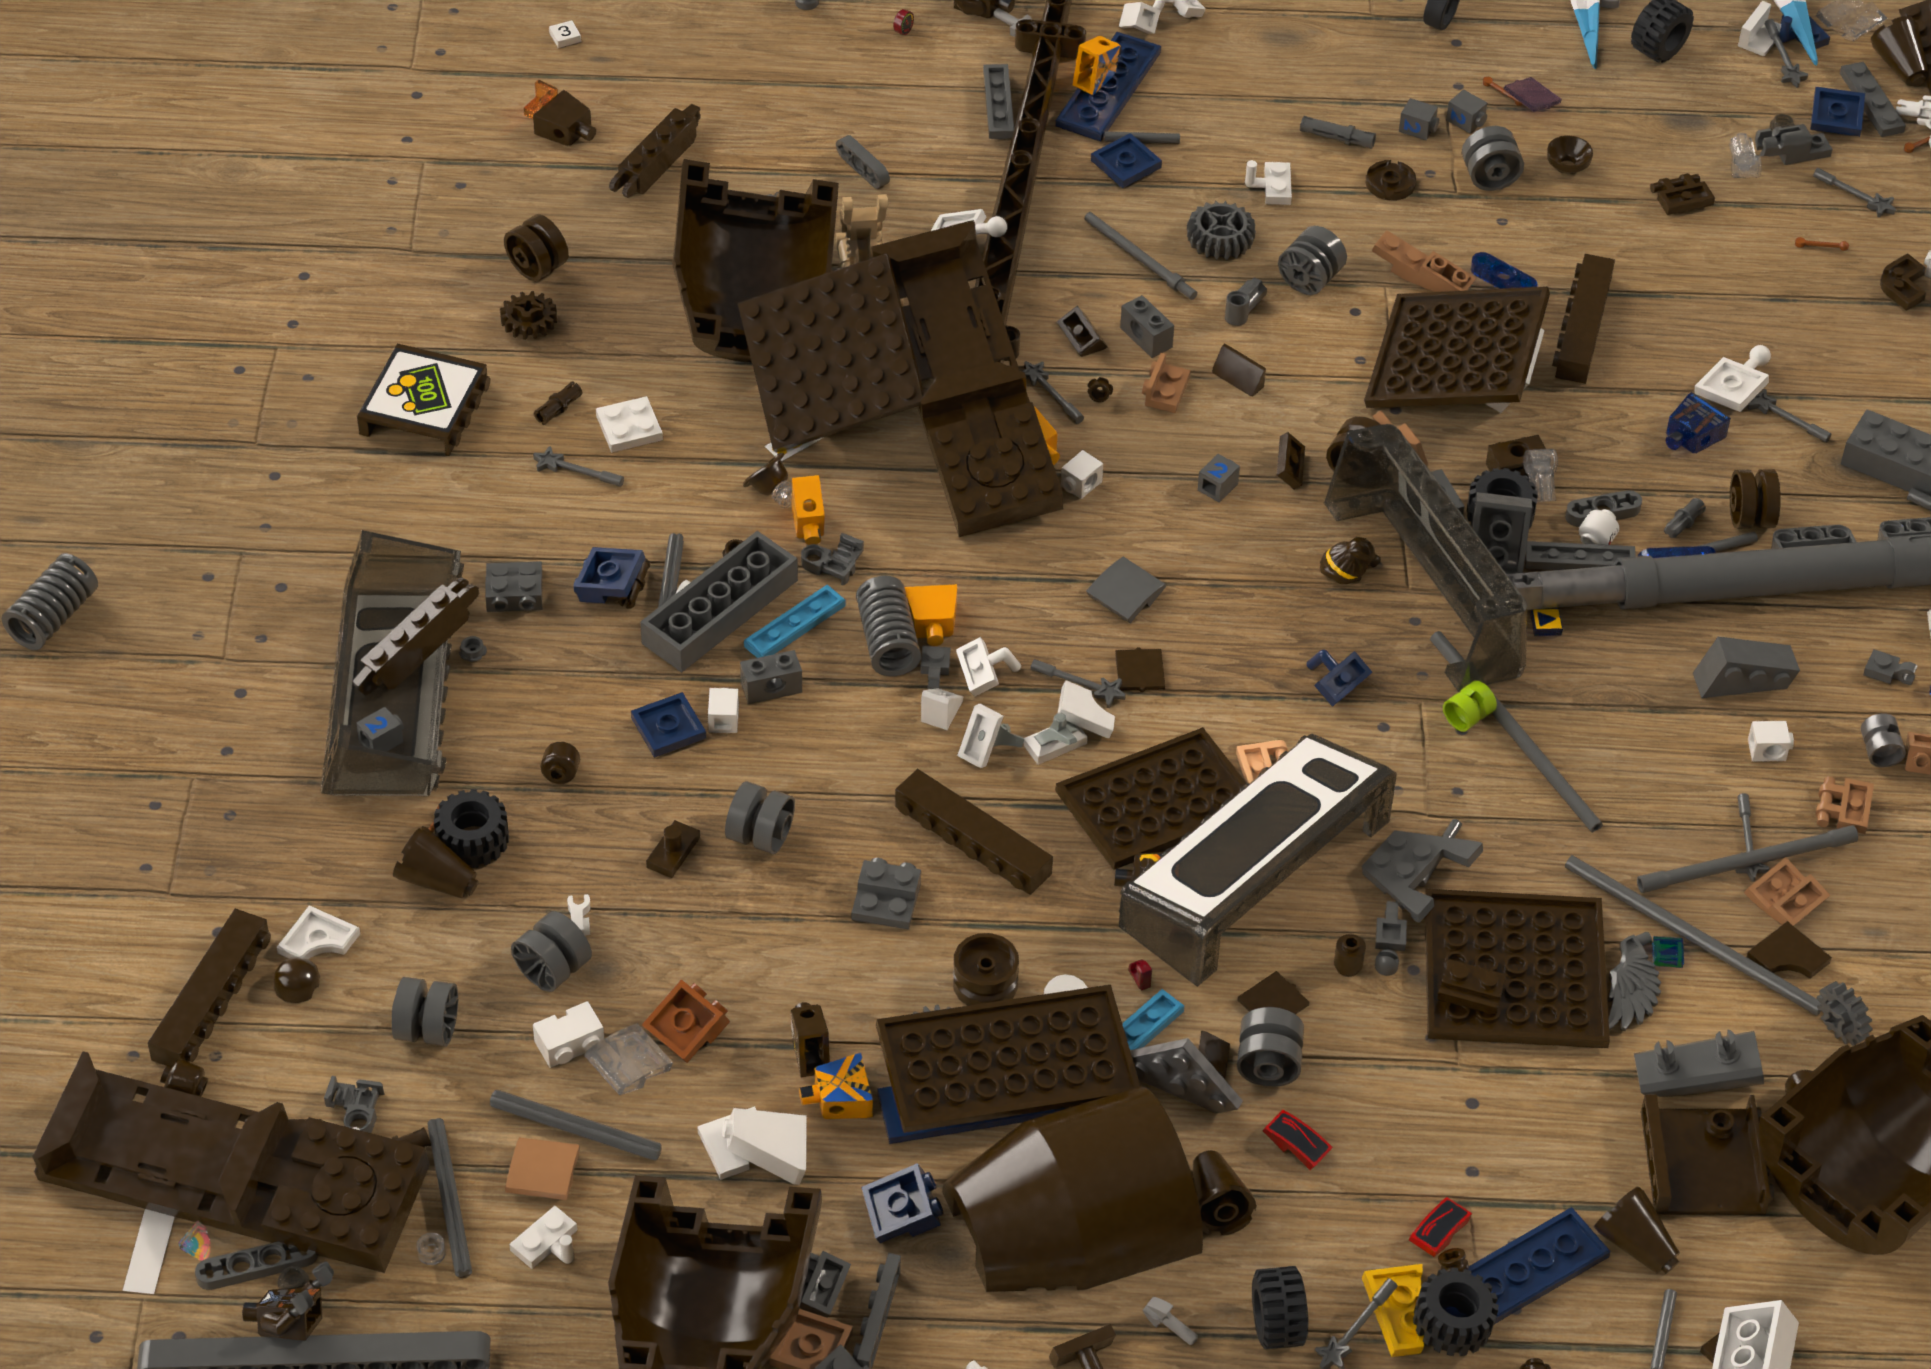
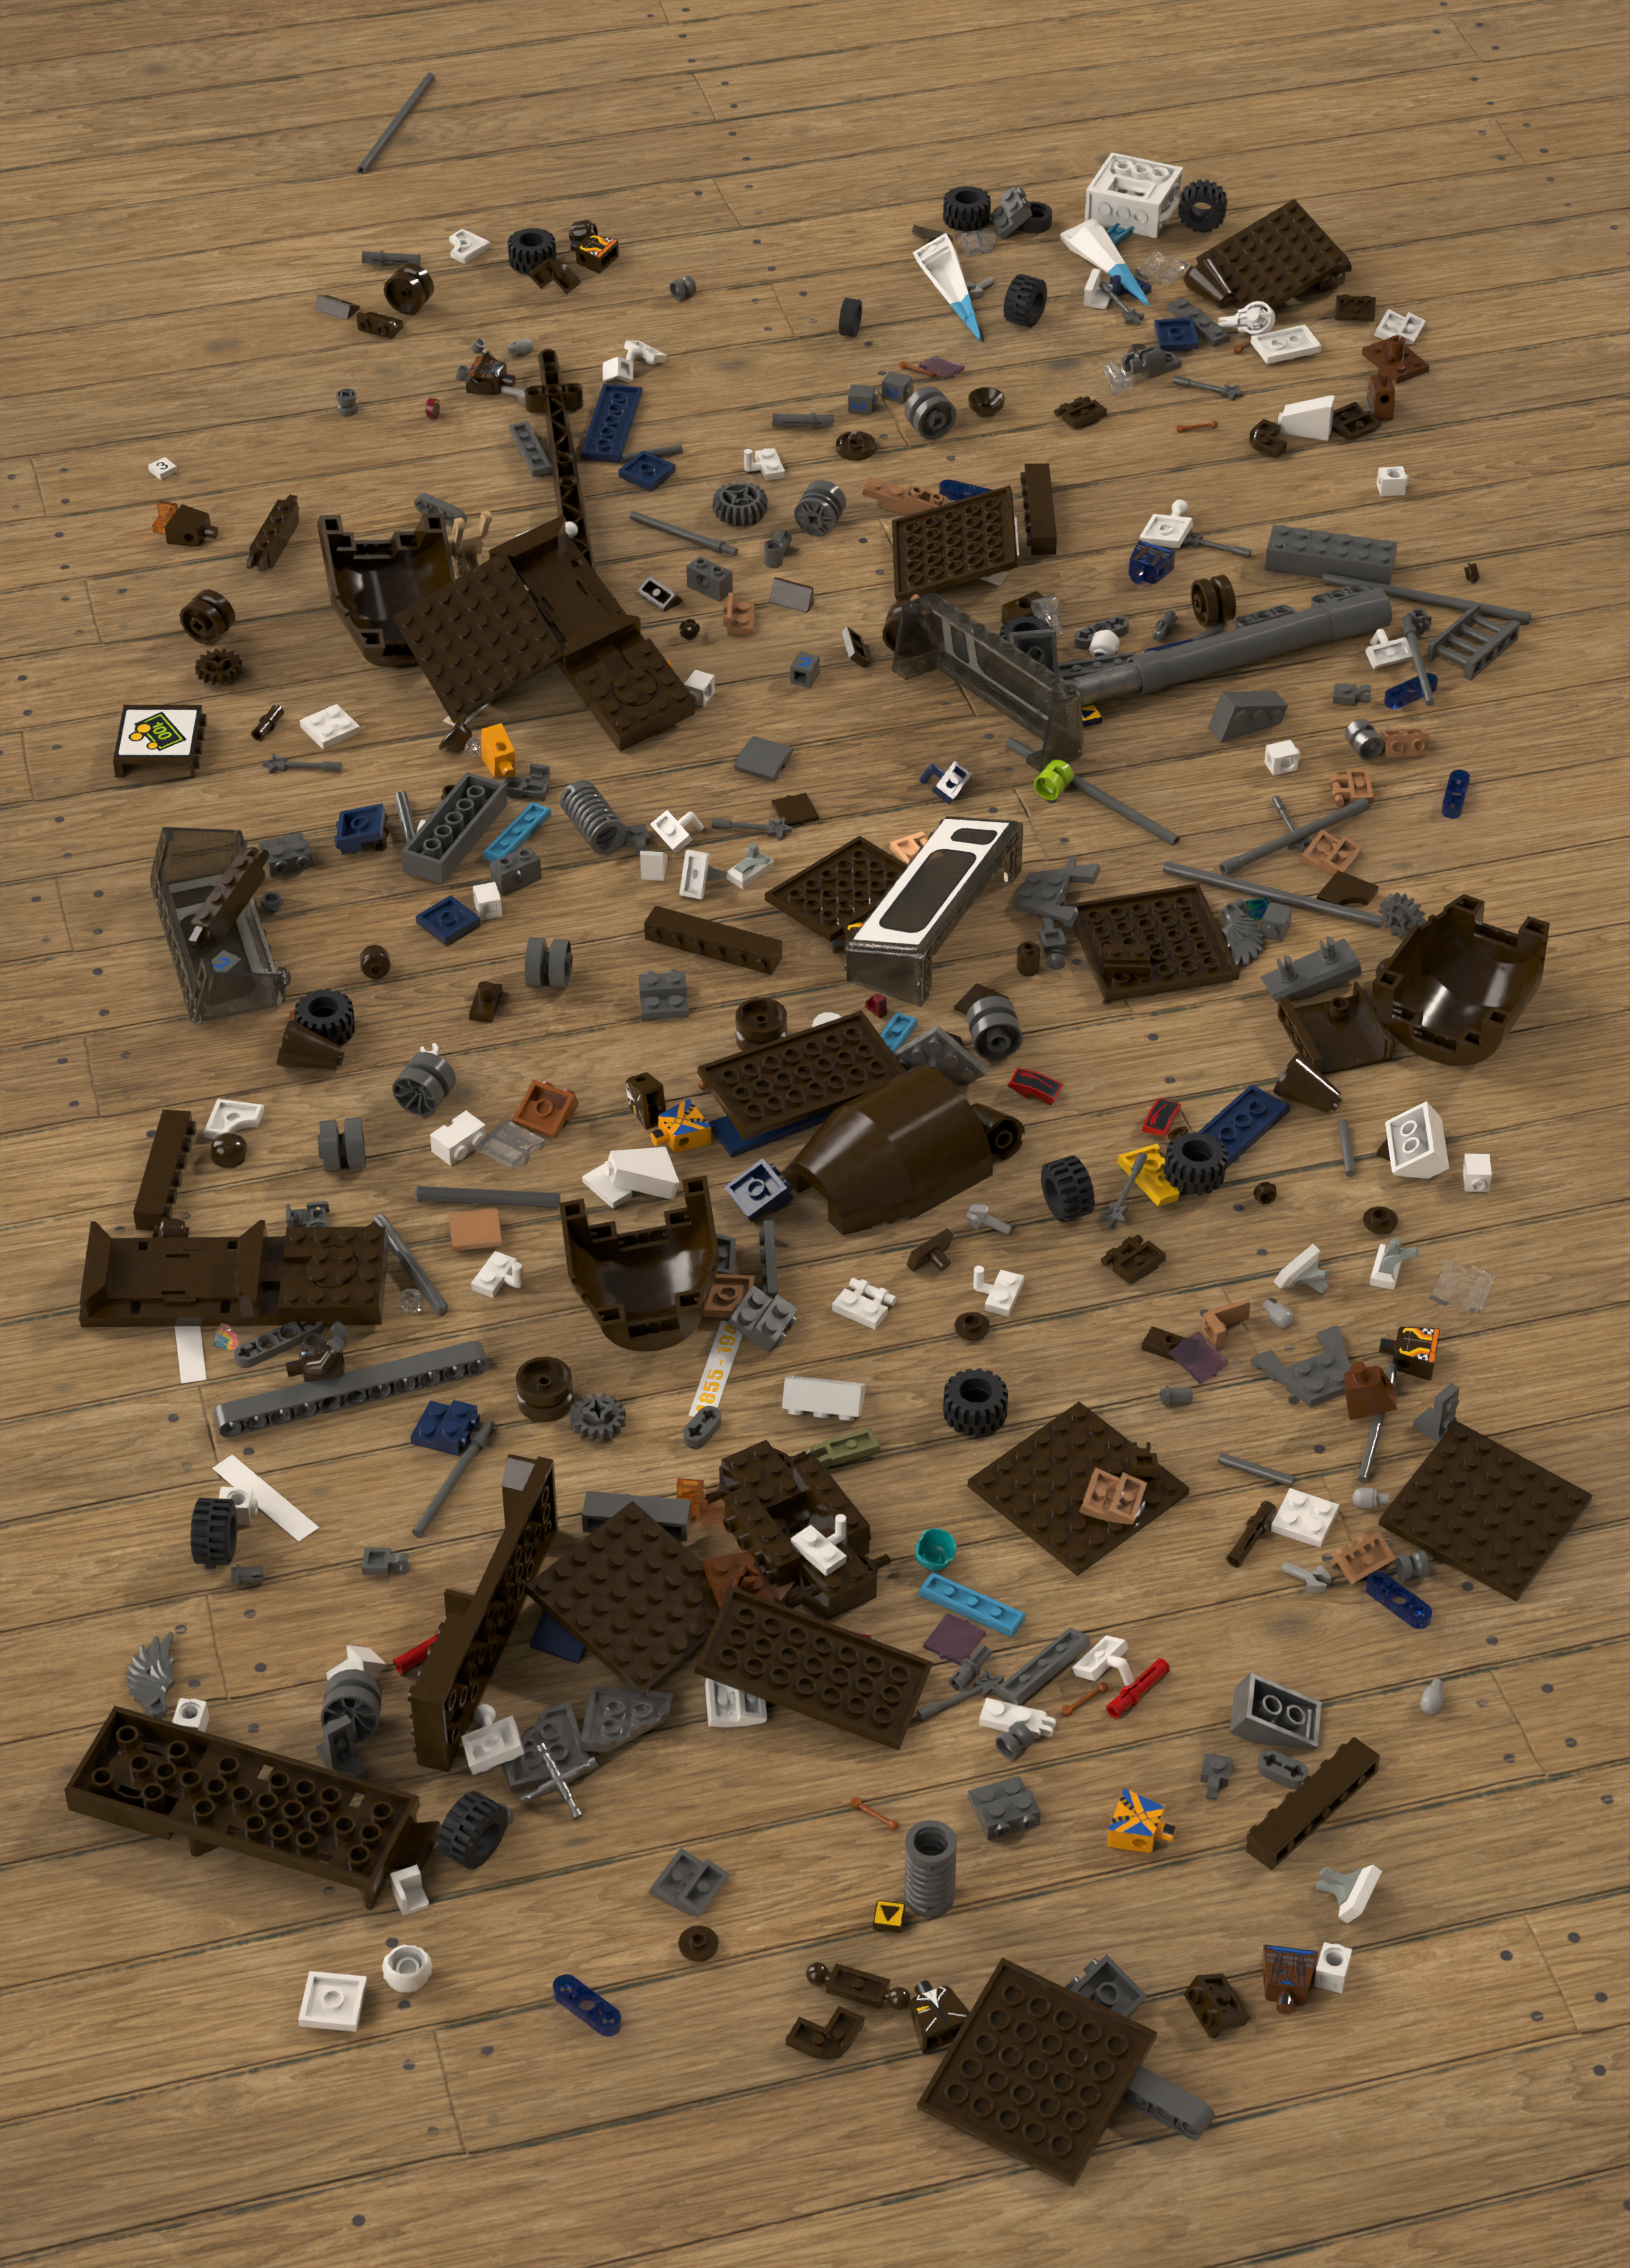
camera: 15 degrees left, 5 degrees down
light orange torso [905,584,957,646] -> none
dark grey piece [1022,361,1084,424] -> none
white tile [1058,680,1115,738] -> none
light orange torso [1073,36,1122,95] -> none
dark brown hair [1320,537,1381,585] -> none
none -> dark grey brick [1261,902,1292,942]

